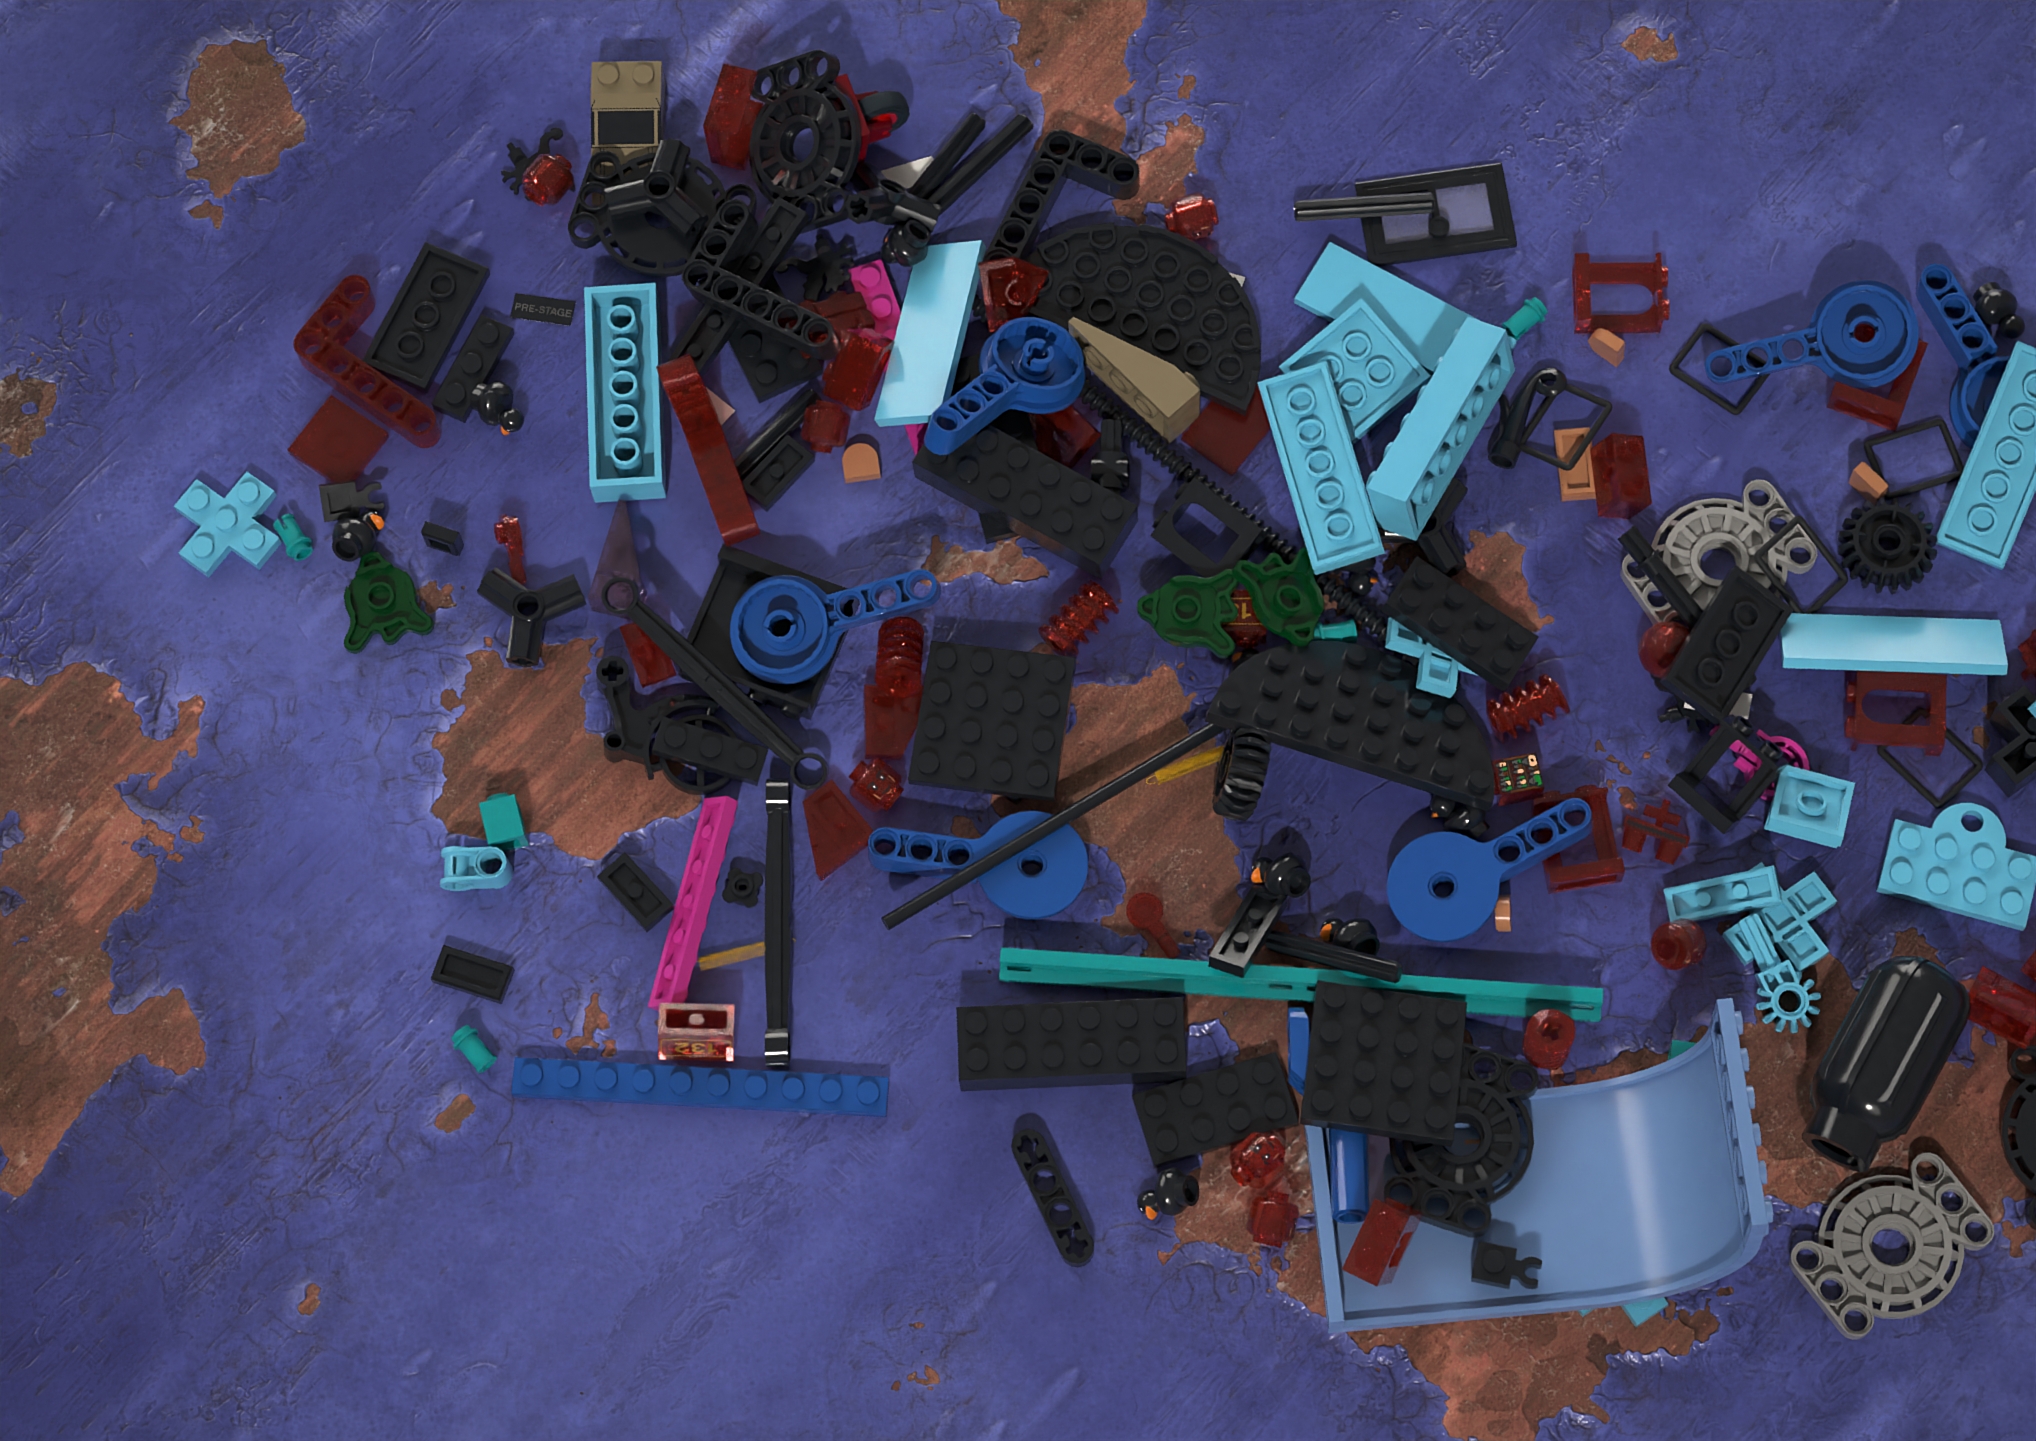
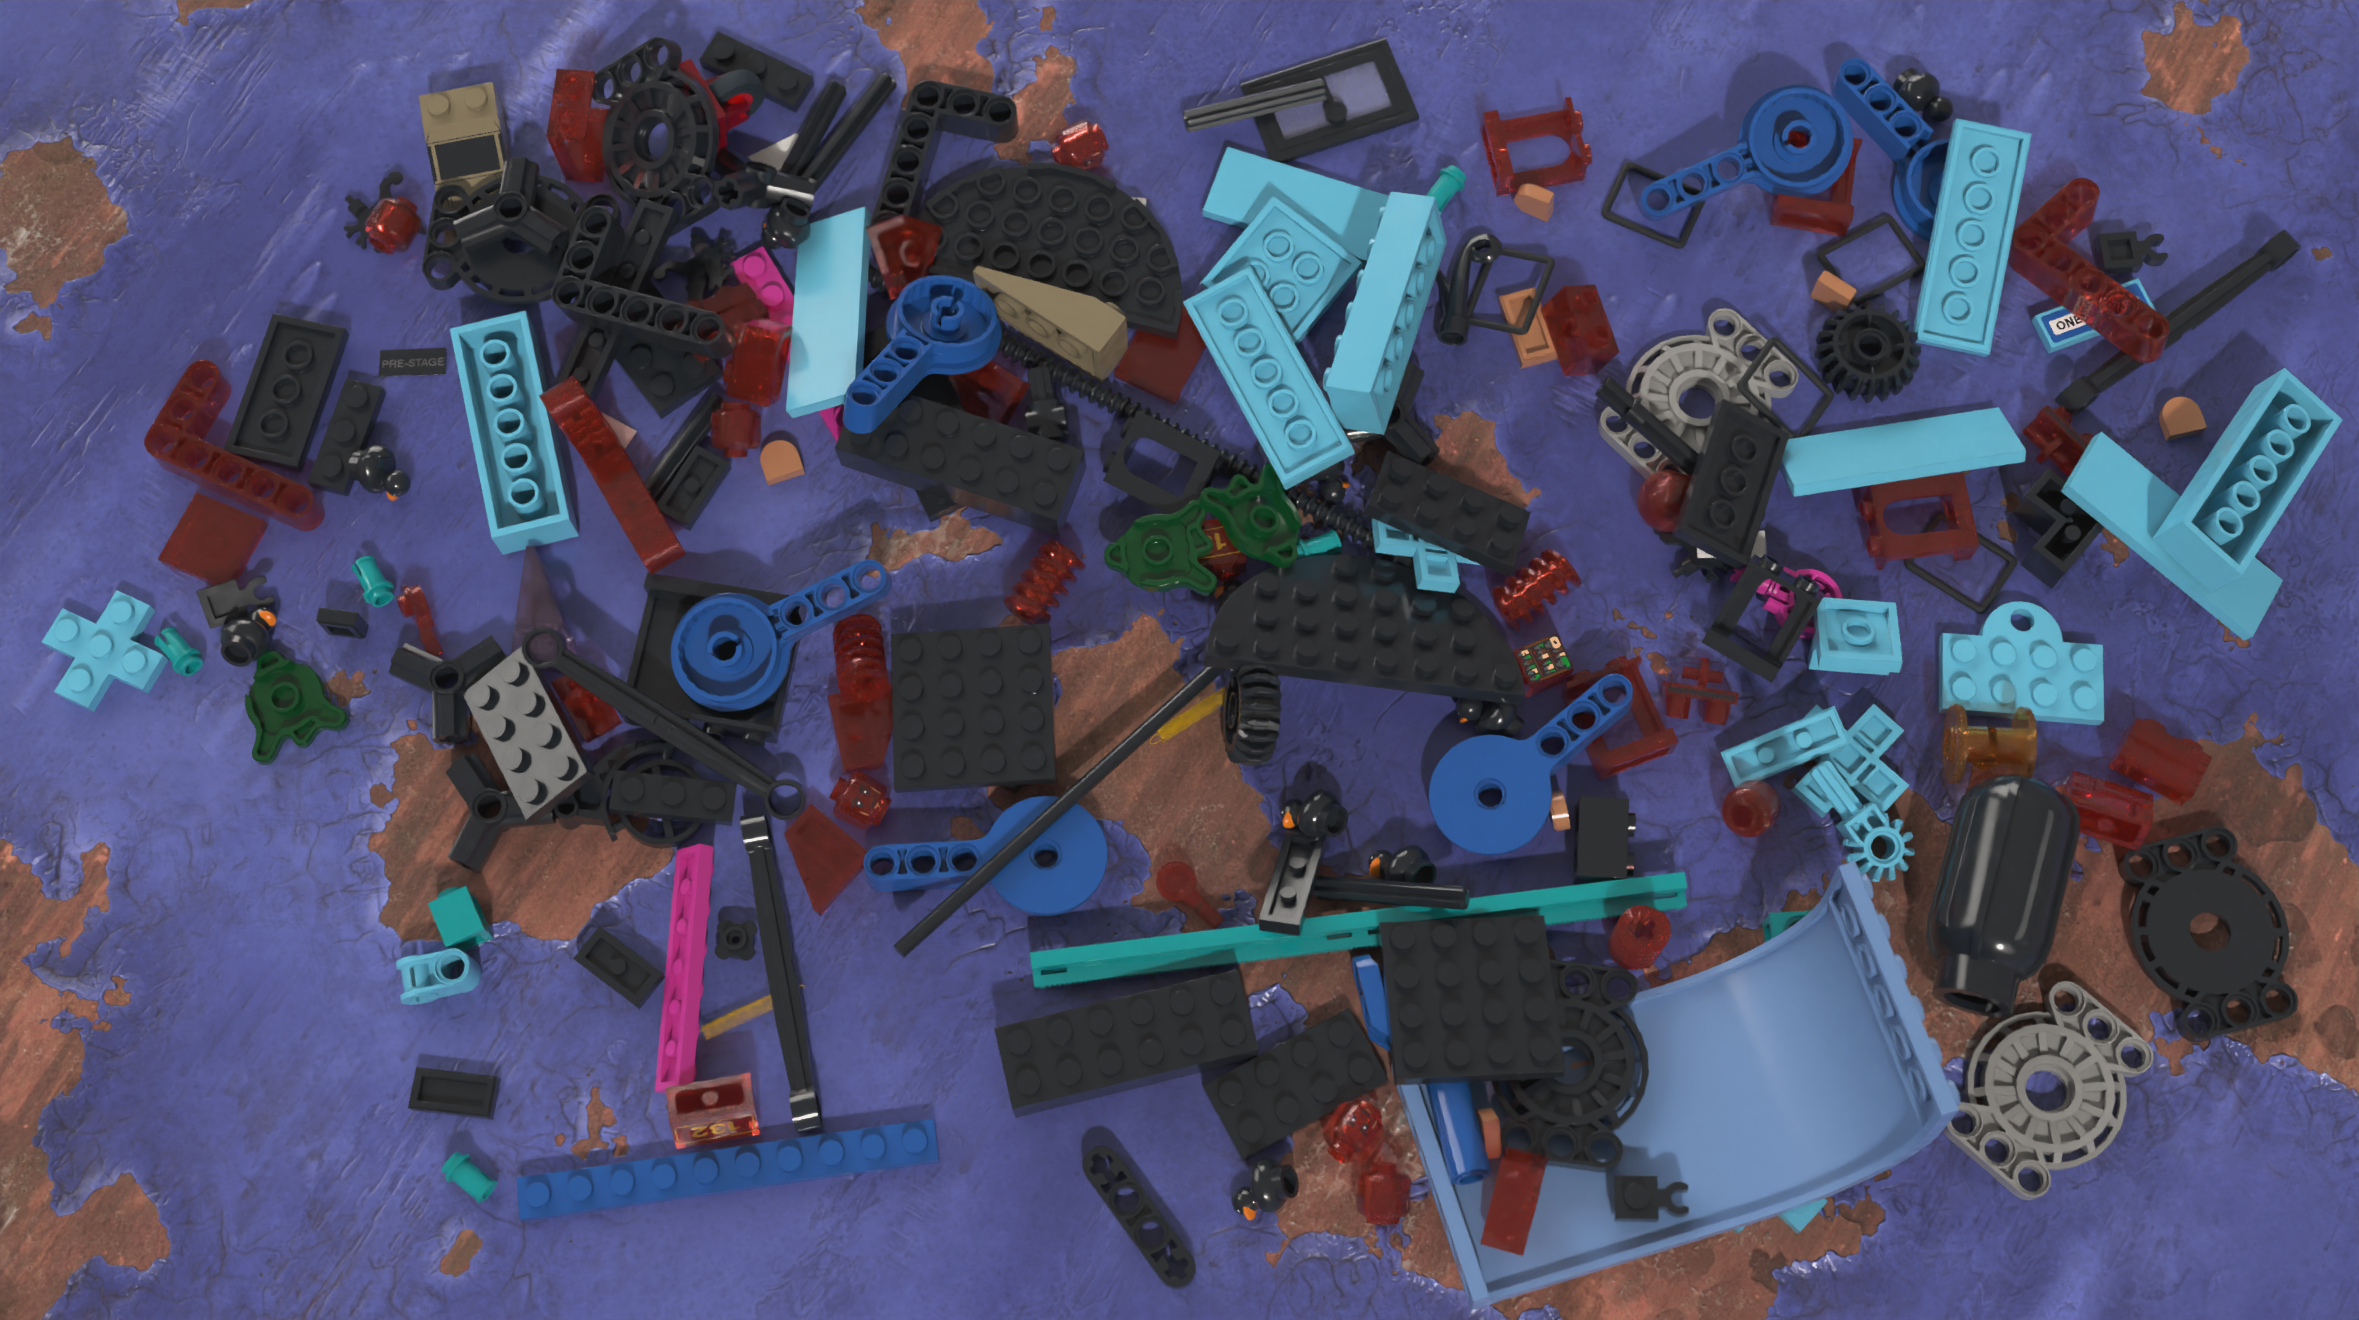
camera: 15 degrees left, 0 degrees up
none -> teal pin [351,556,394,607]
none -> black piece [446,753,557,873]
none -> plate [462,646,596,823]
none -> black plate [699,31,815,113]
none -> nougat tile [1476,1107,1502,1159]
none -> black brick [1573,796,1636,885]
none -> clear orange hose [1941,704,2037,784]

